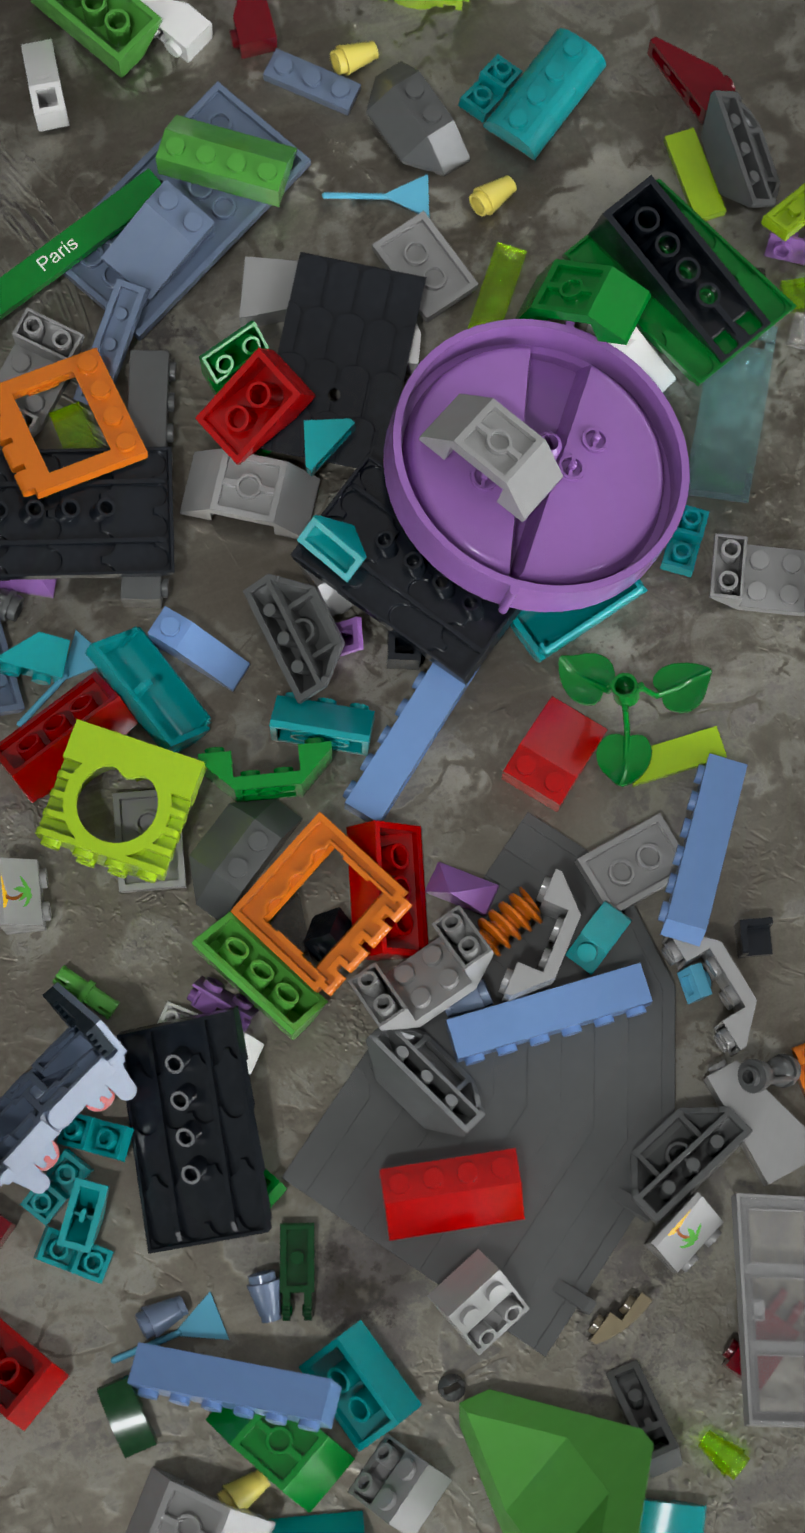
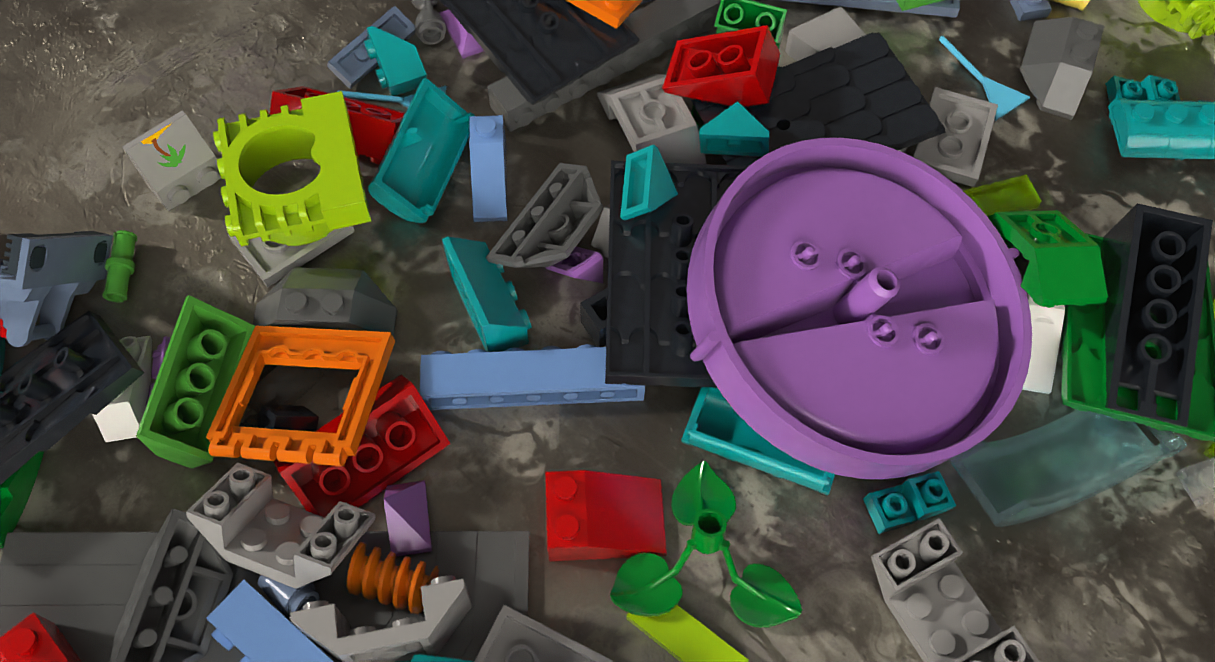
camera: 60 degrees right, 15 degrees down
green slope [197,737,333,803] -> none
light grey slope [419,393,563,522] -> none
light yellow cone [469,175,517,217] -> none

